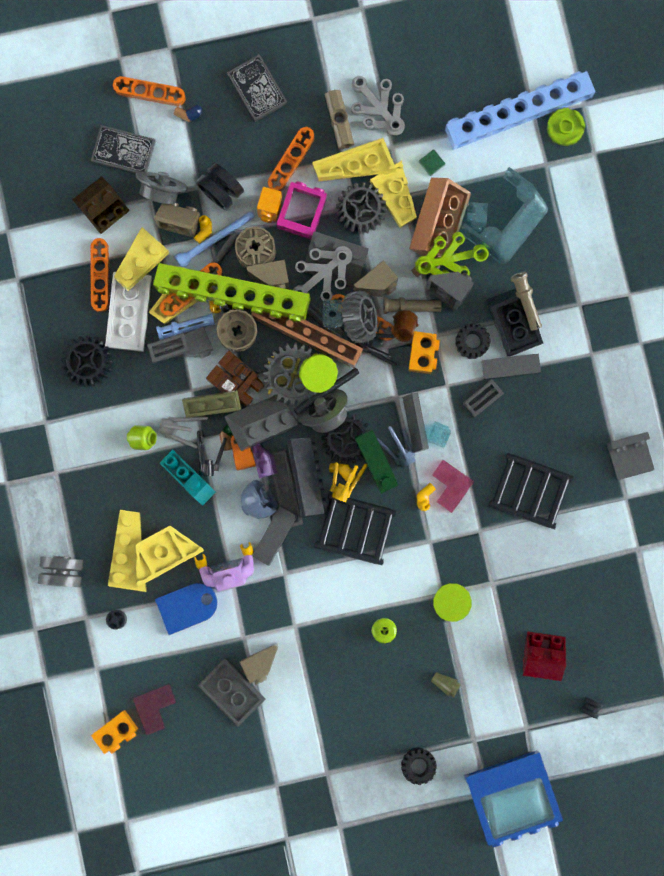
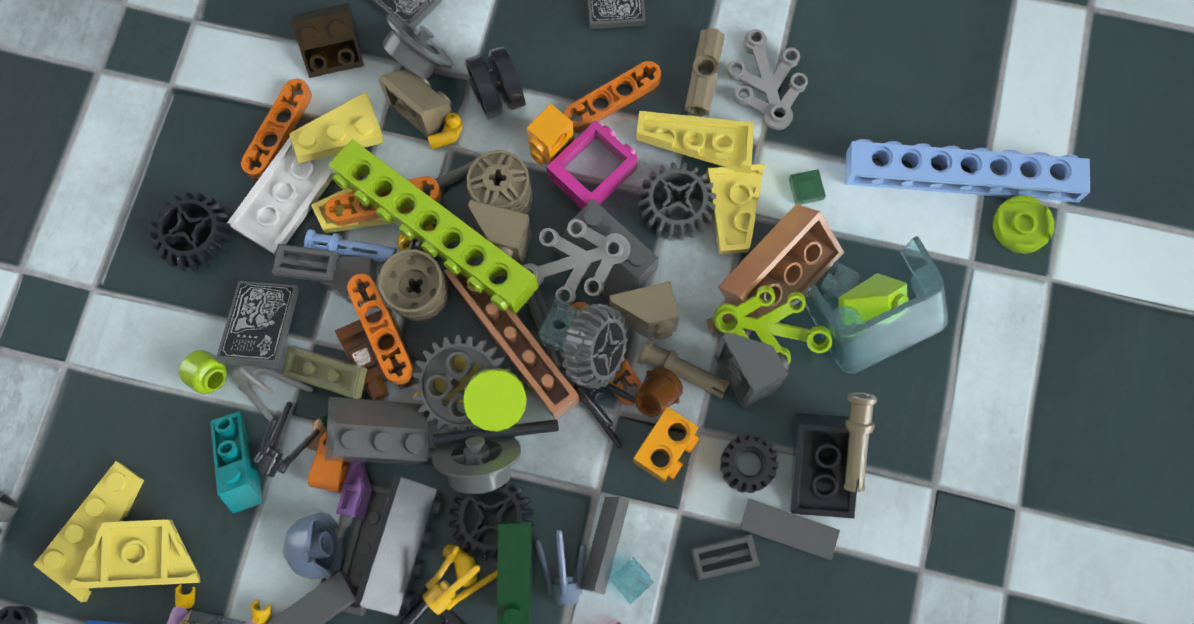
camera: 30 degrees right, 10 degrees down
light blue piece [174,212,254,268] -> none
none -> tile [216,281,299,368]
none -> orange beam [347,274,414,385]
none -> lime slope [838,273,909,326]

